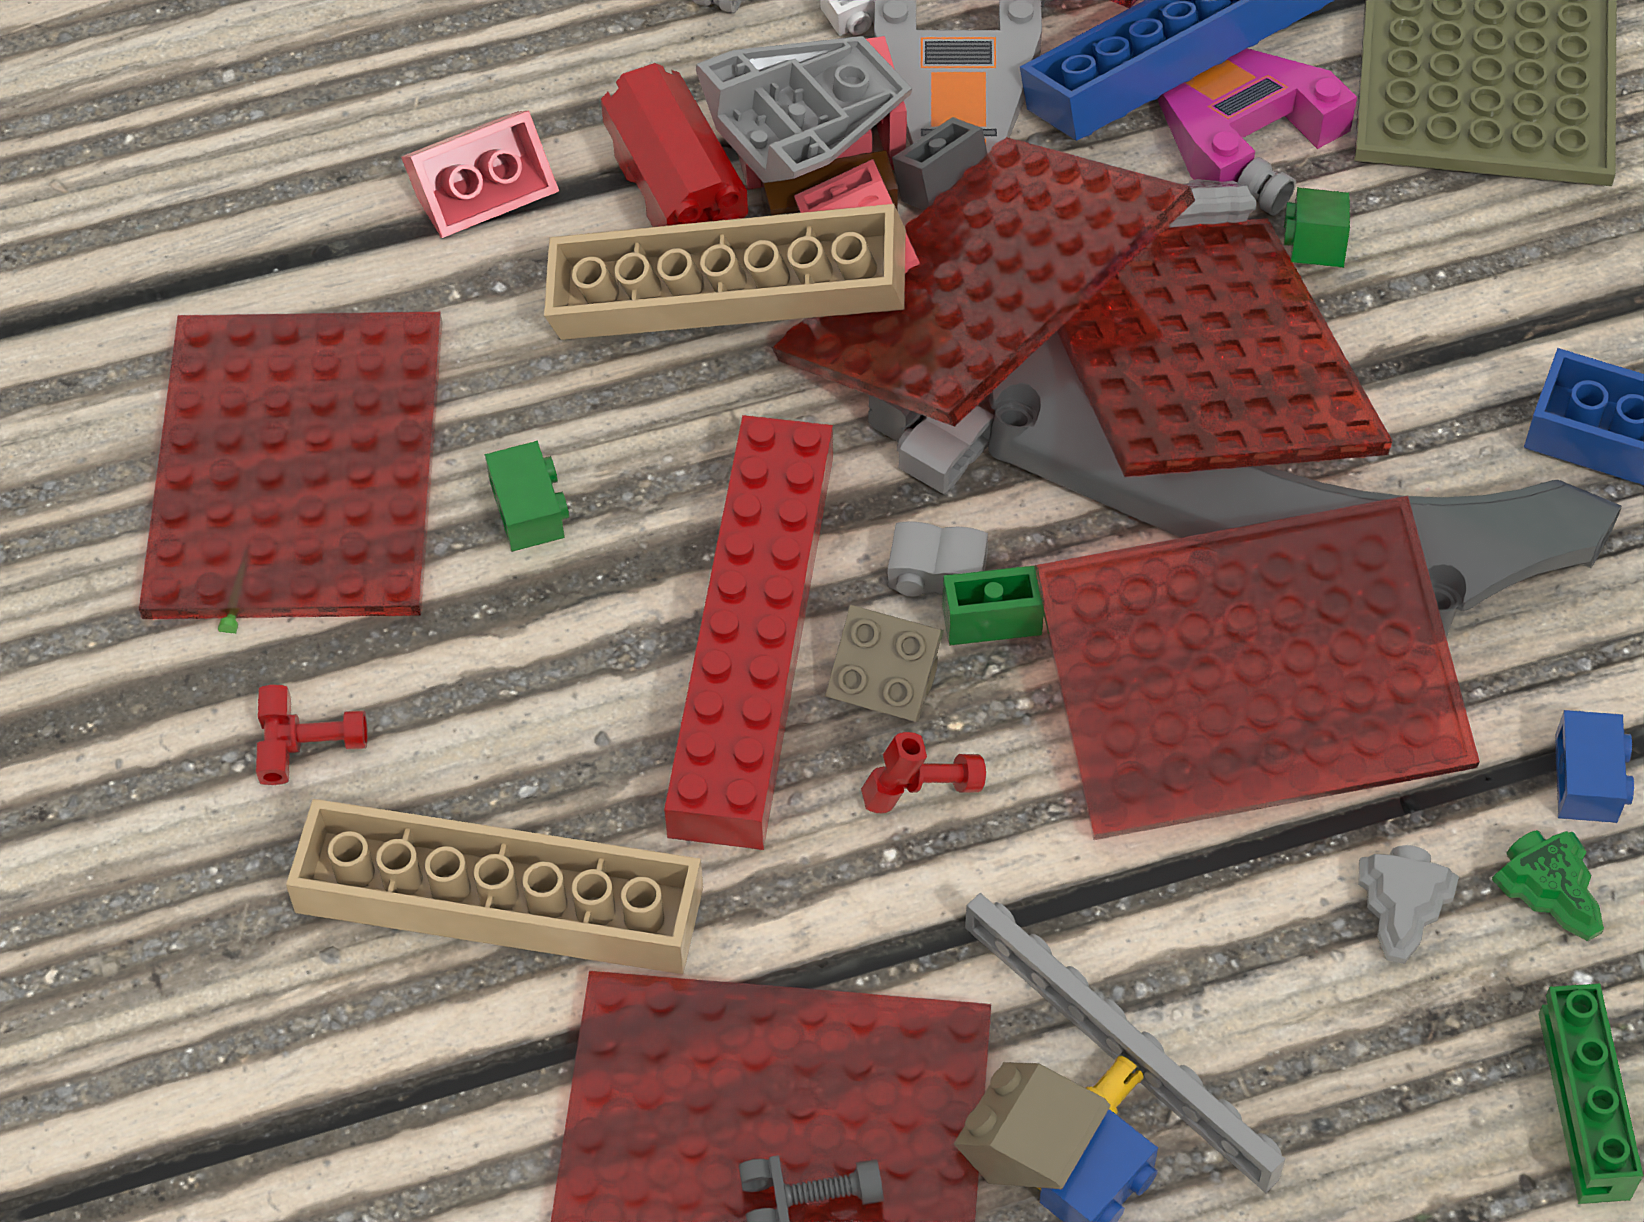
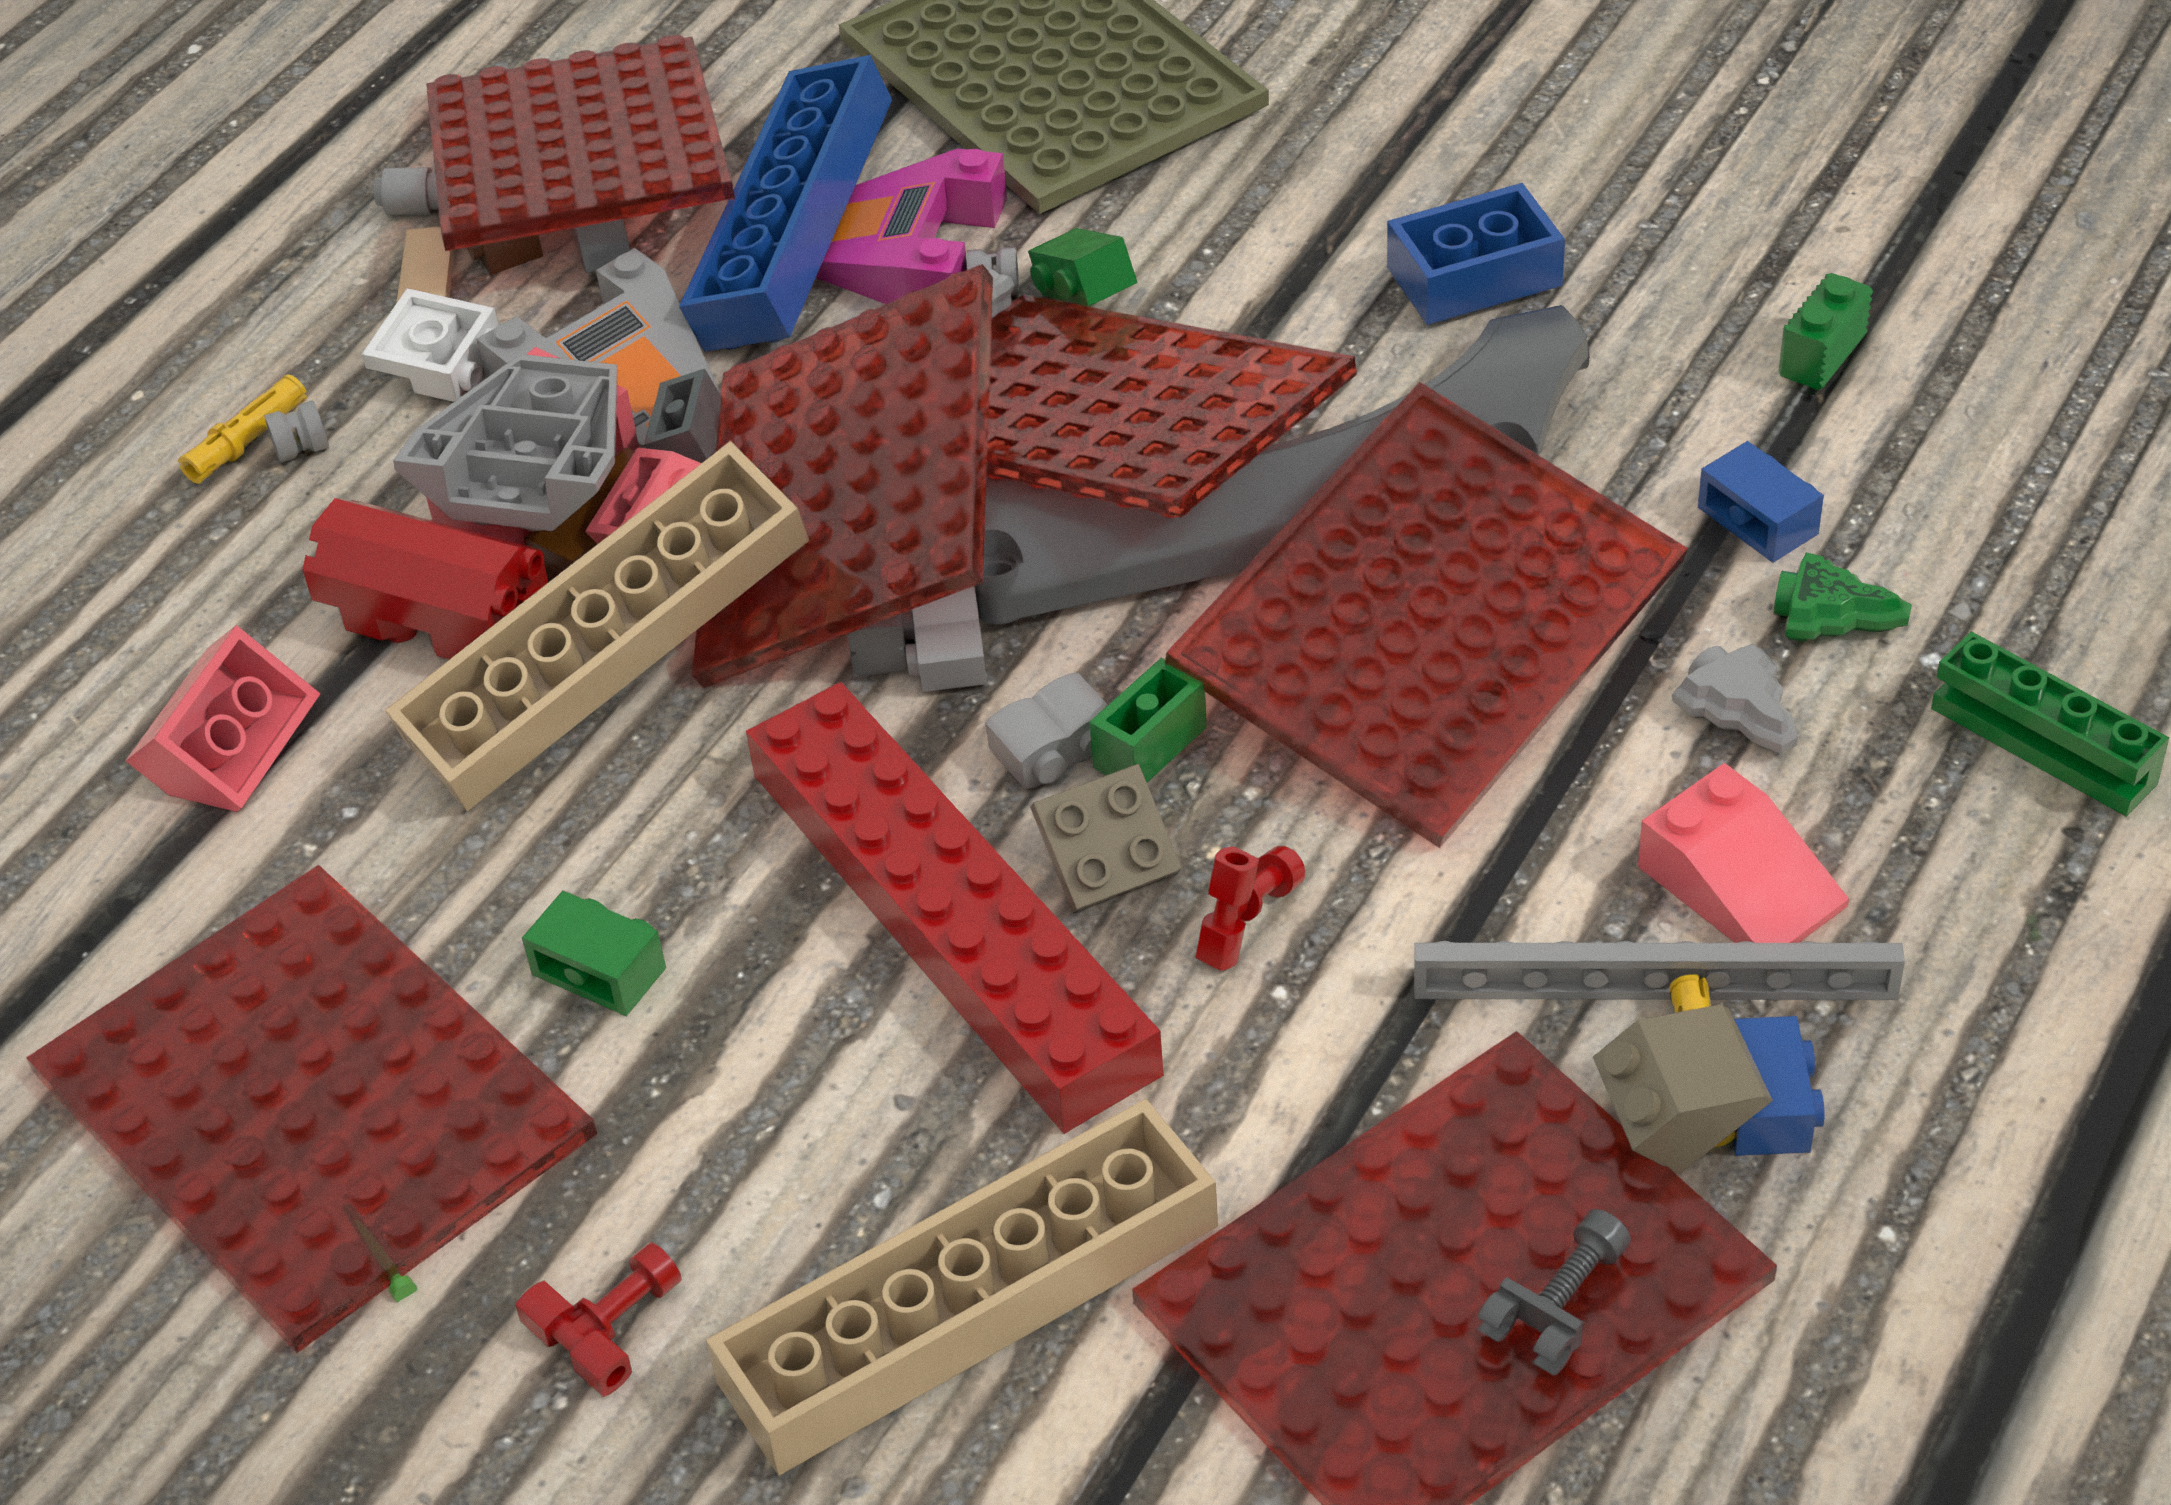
camera: 40 degrees left, 10 degrees down
none -> coral slope [1638,763,1849,943]

